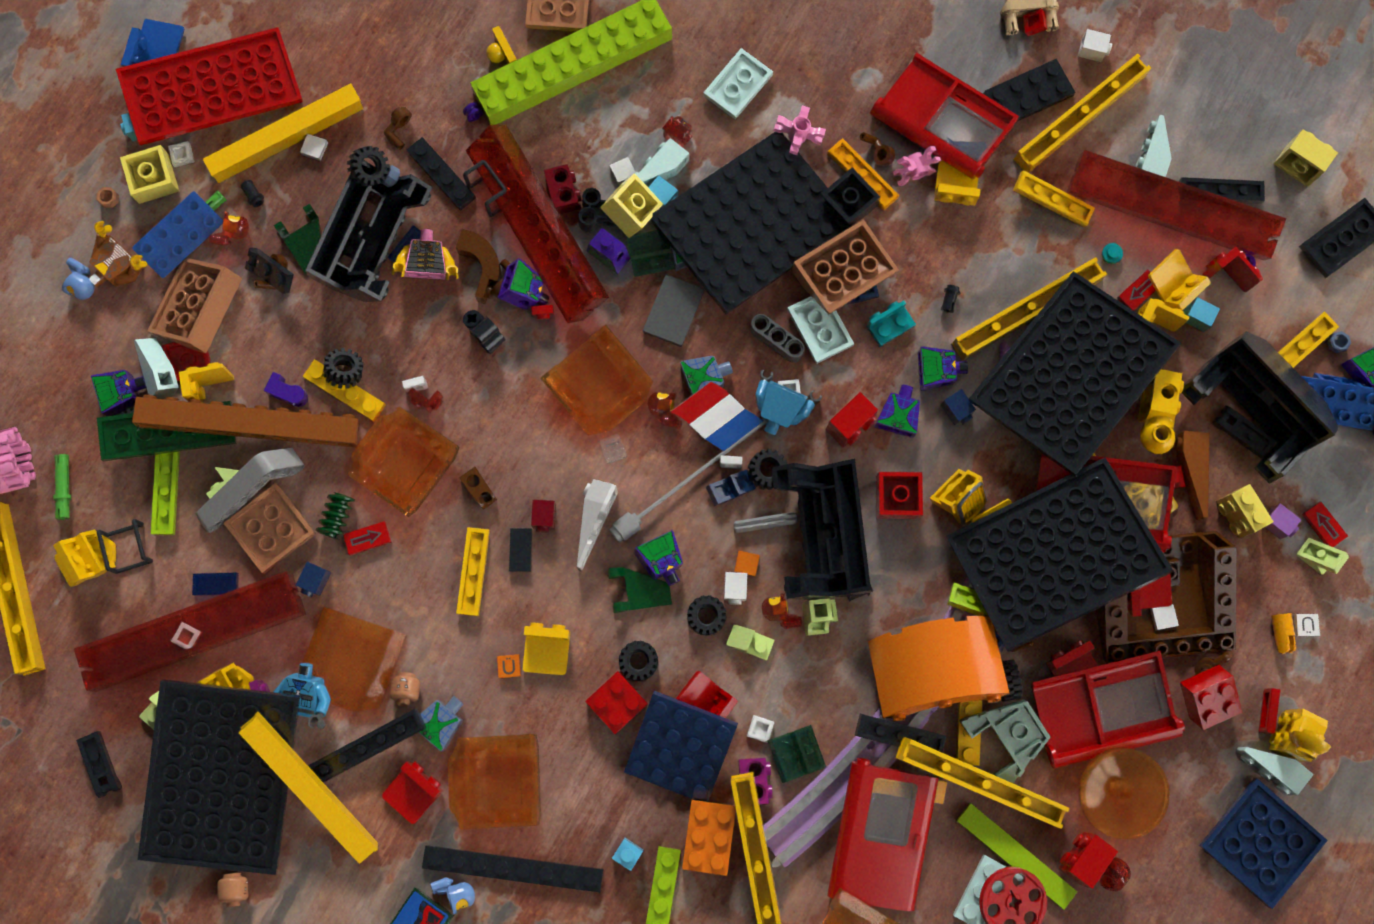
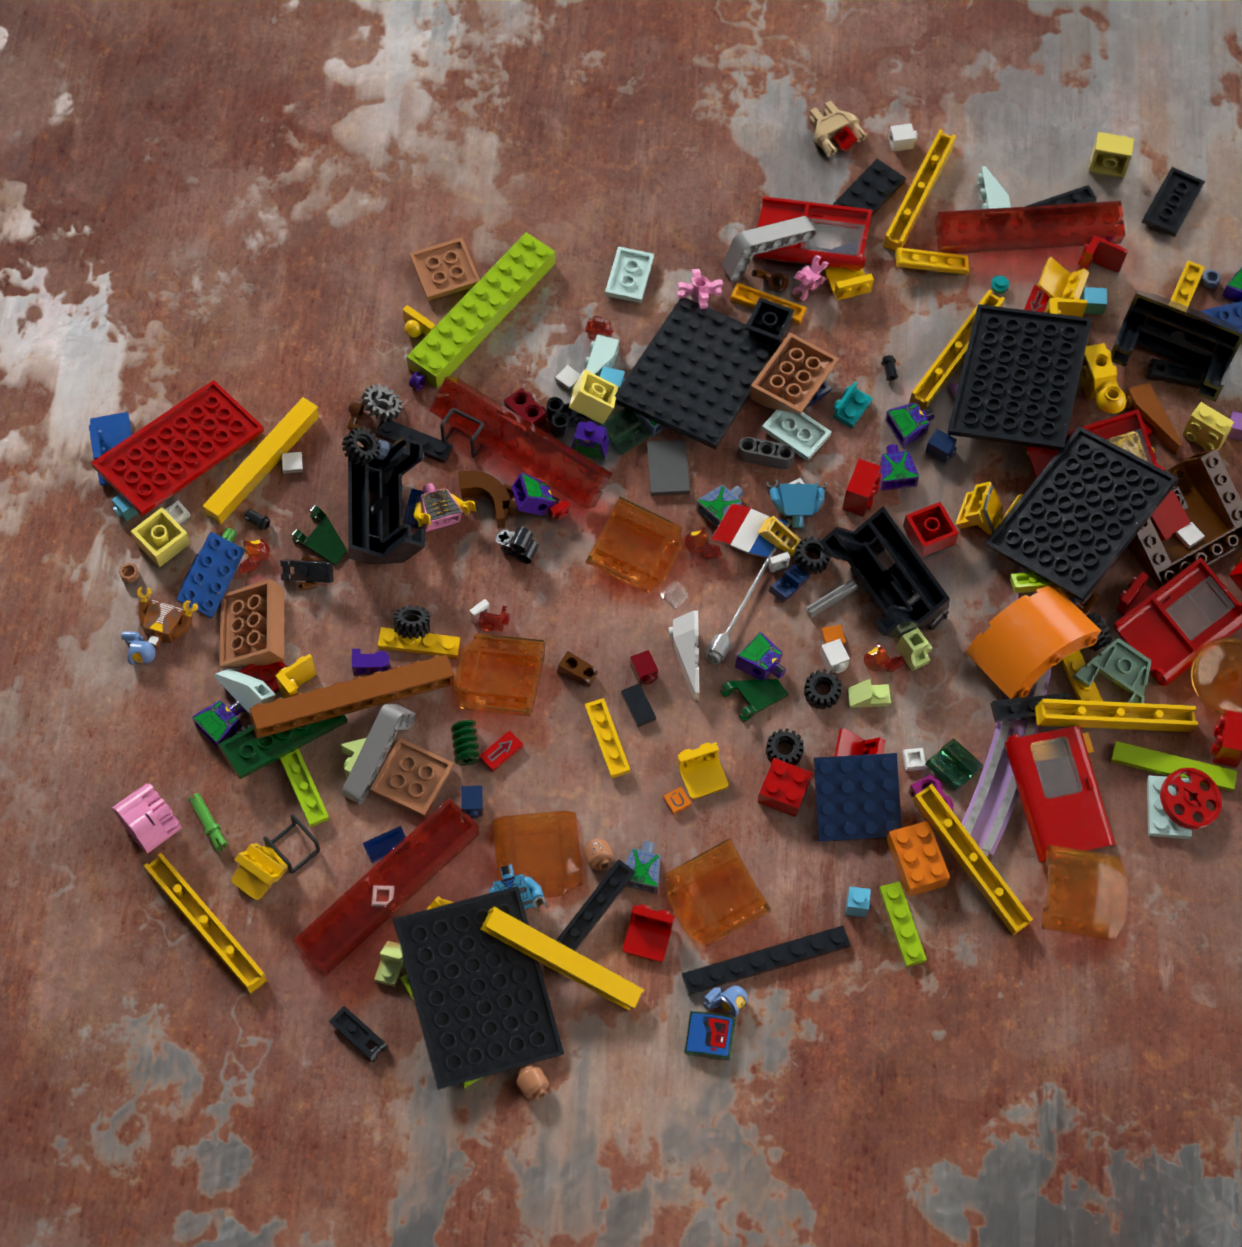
camera: 25 degrees left, 15 degrees down
none -> dark grey gear [361,384,403,422]
none -> light grey beam [721,216,817,281]
none -> yellow slope [758,516,801,556]

